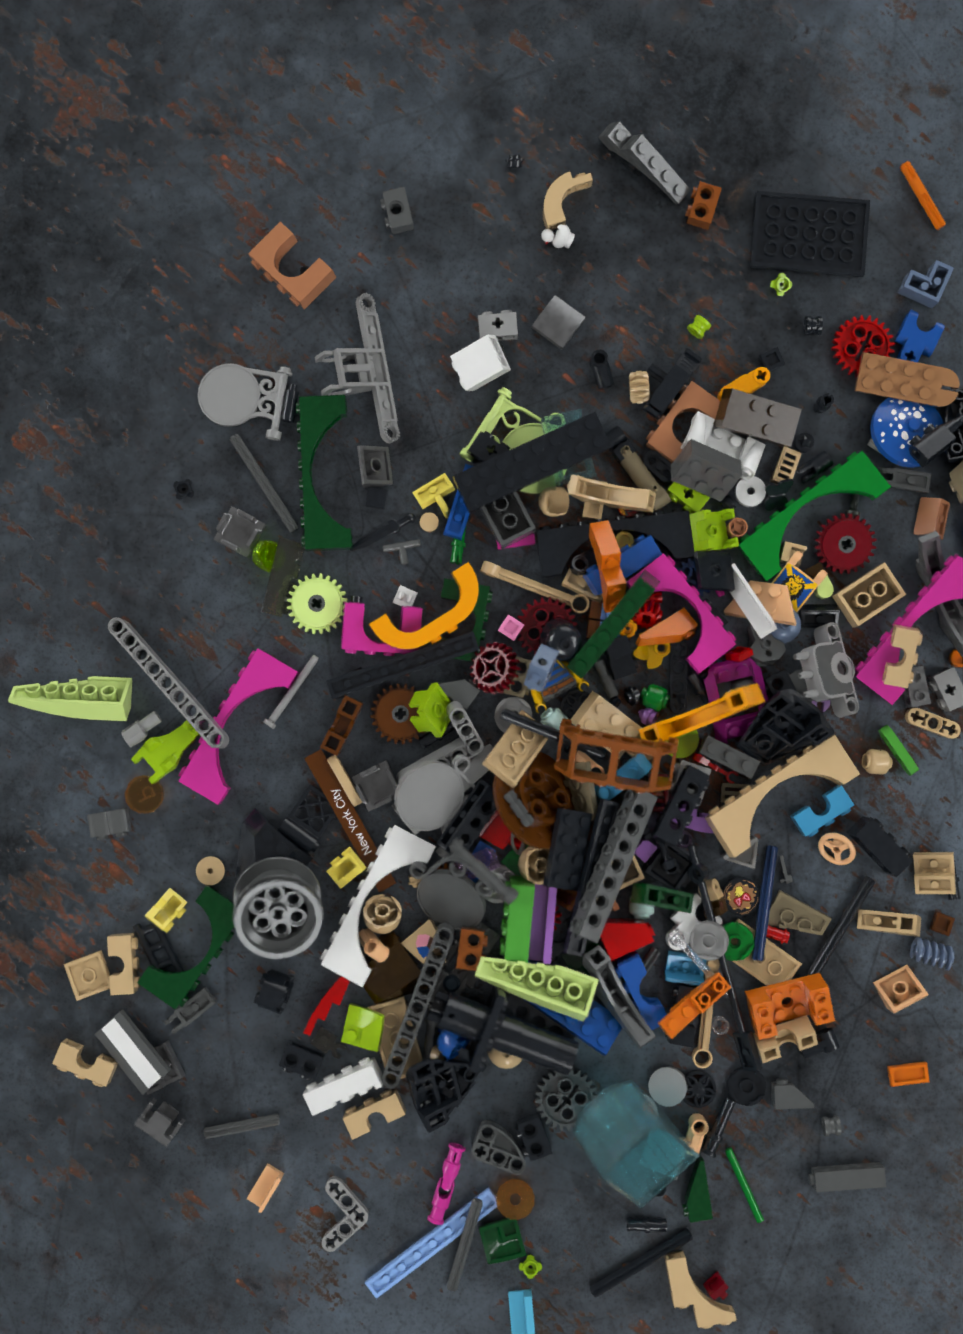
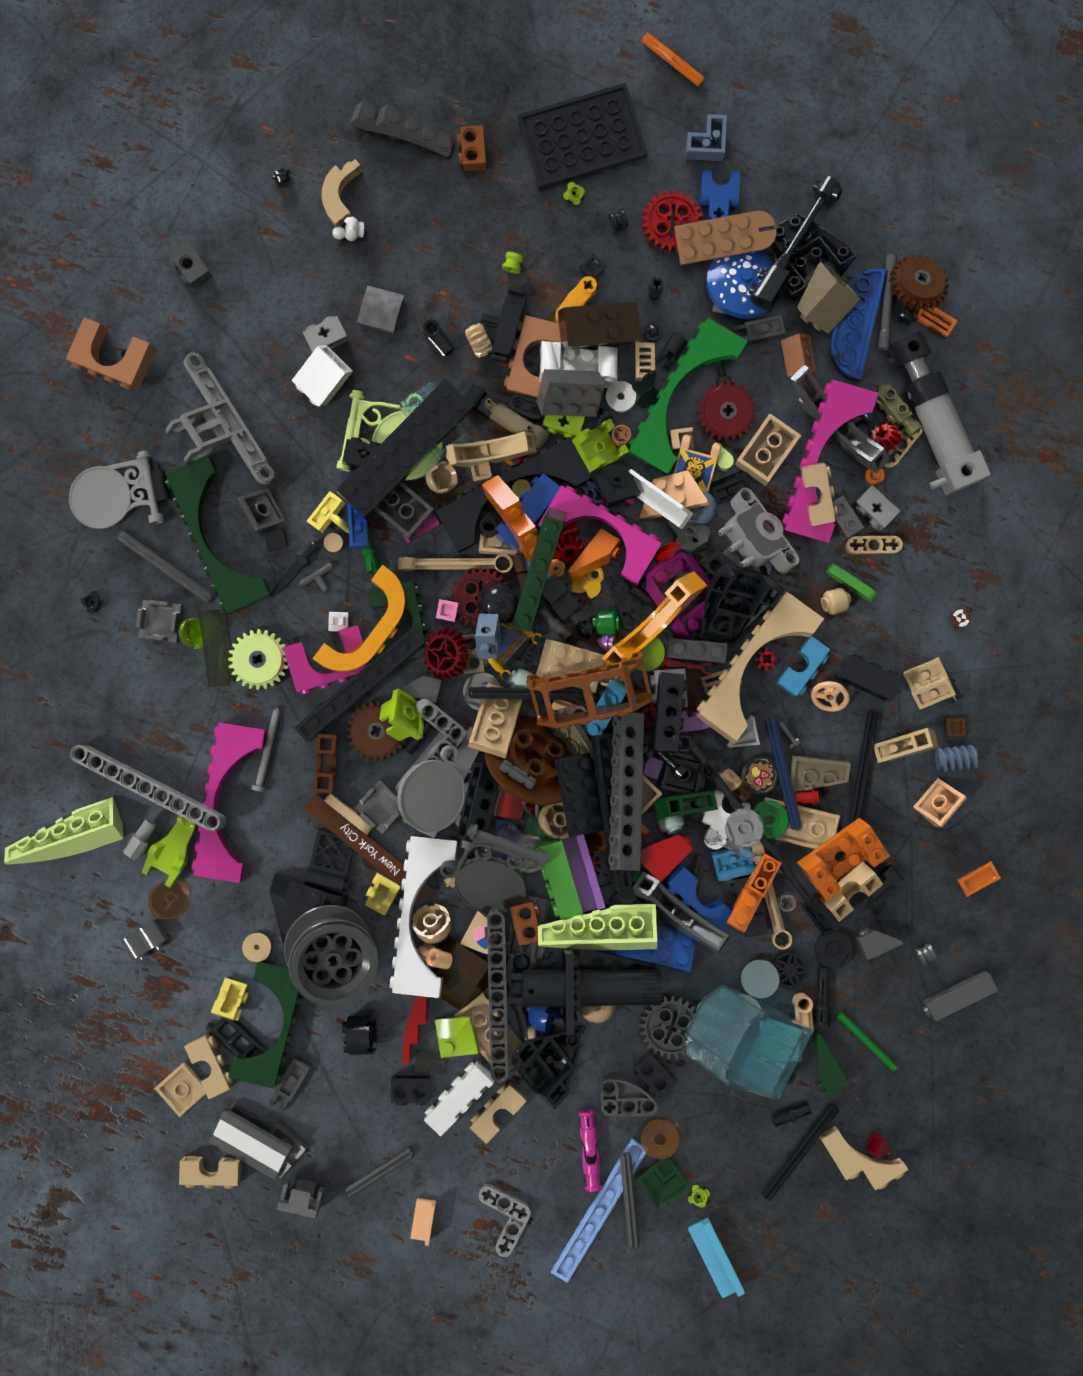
camera: 15 degrees left, 0 degrees up
none -> red gear [753,647,778,672]

